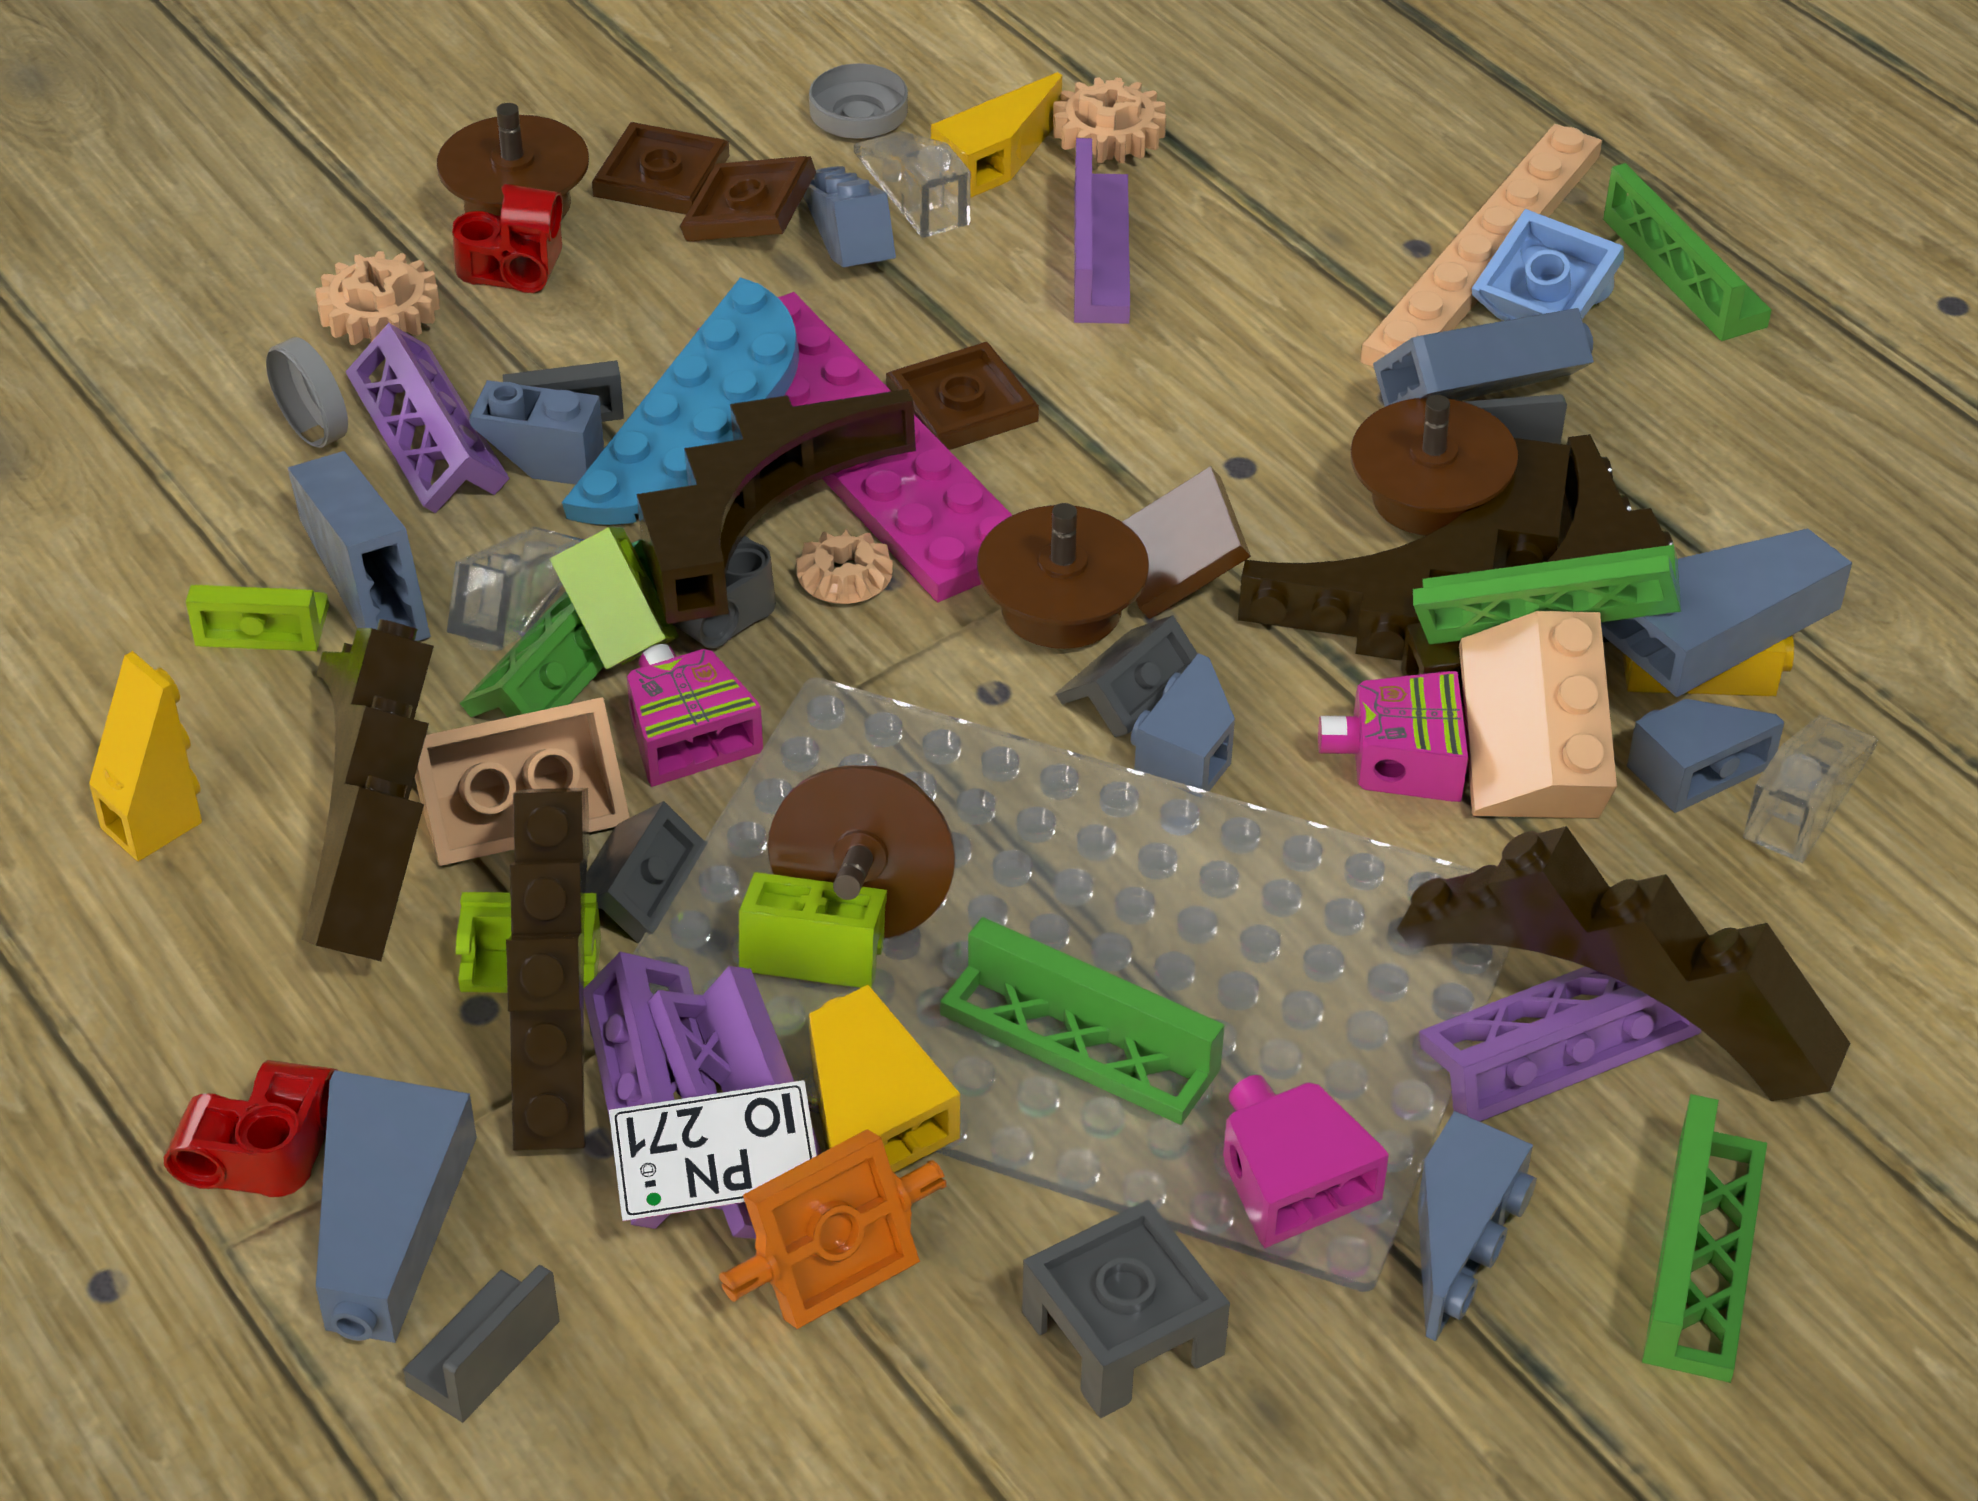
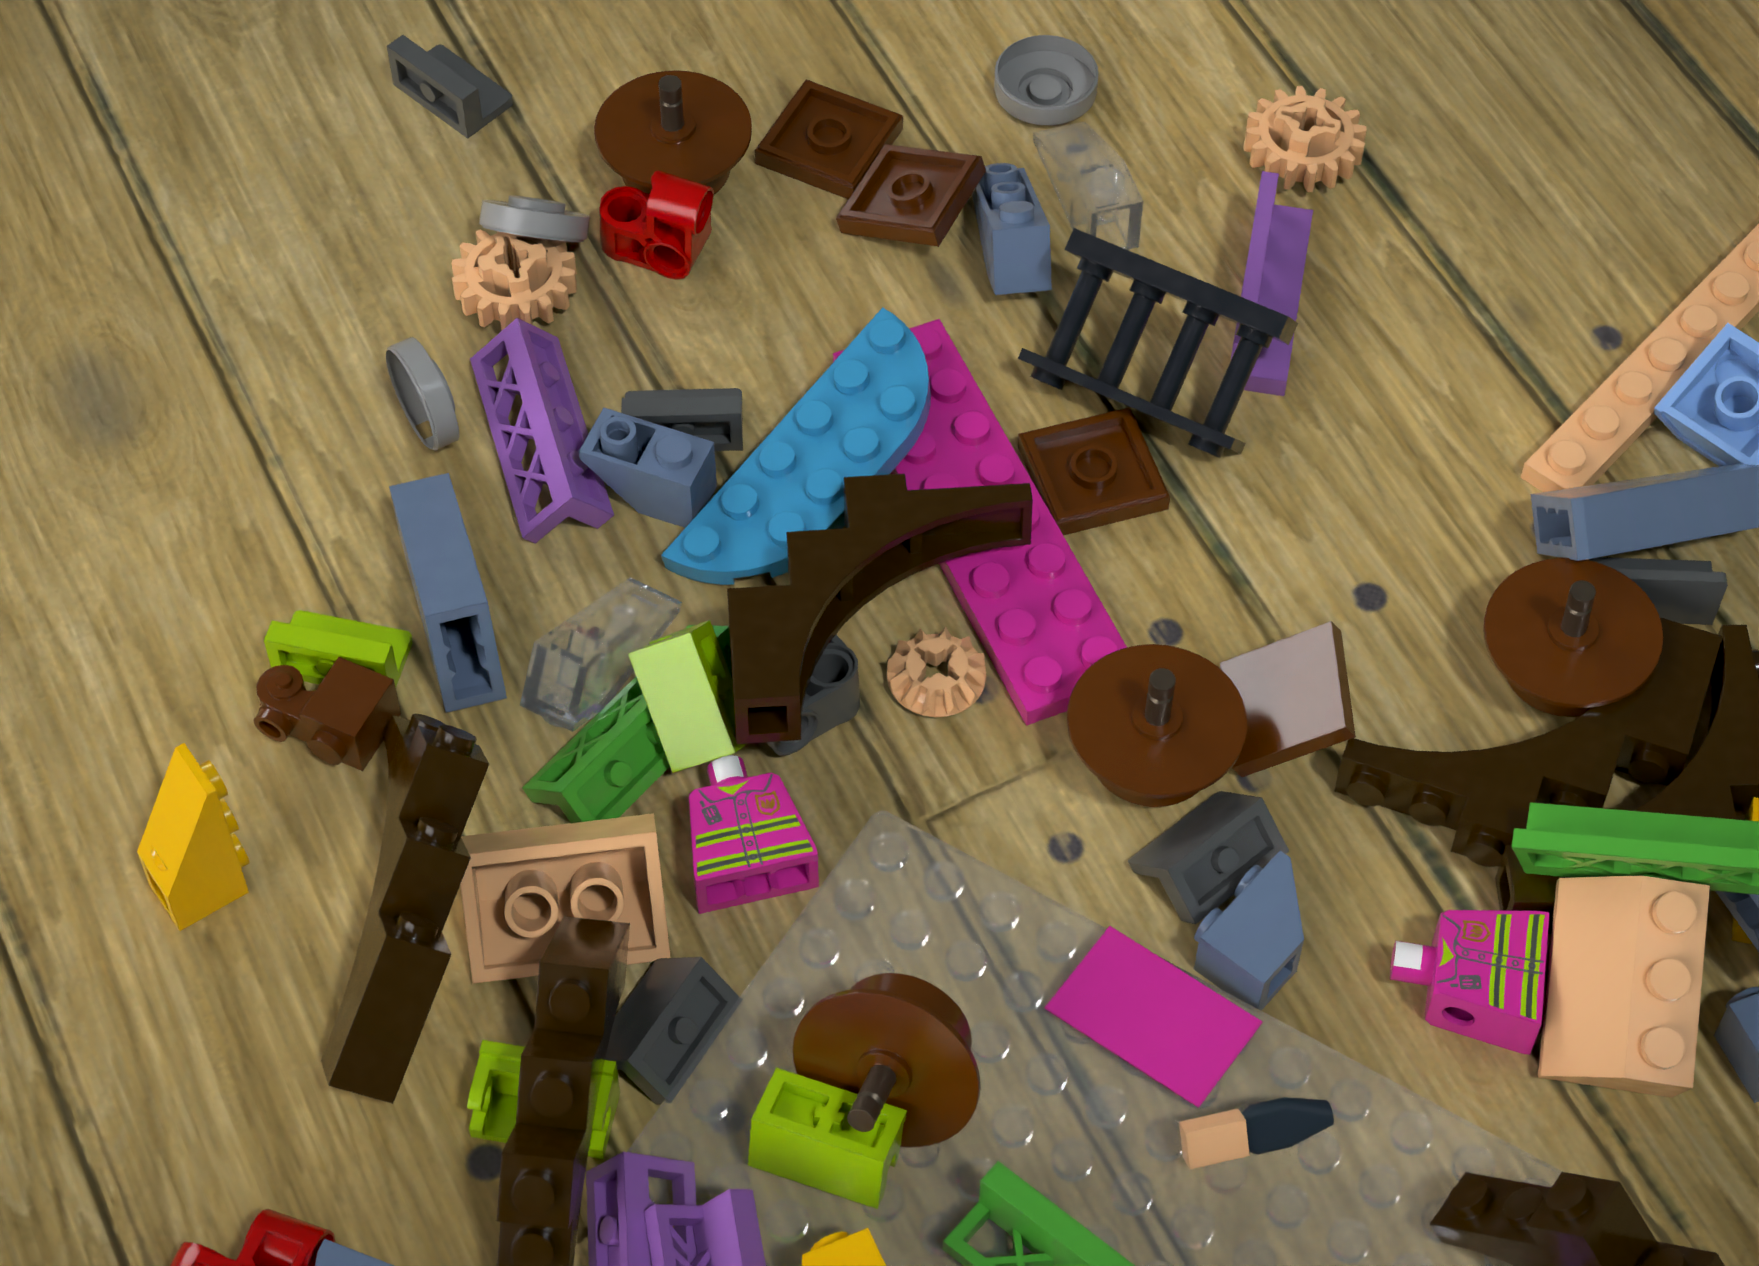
camera: 10 degrees right, 10 degrees up
yellow slope [931,72,1063,199] -> none
none -> reddish brown brick [253,657,401,771]
none -> dark grey panel [387,35,513,139]
none -> light grey piece [479,195,590,242]
none -> black fence [1018,228,1298,458]
none -> dark pink sticker [1044,926,1263,1108]
none -> piece [1179,1097,1334,1169]

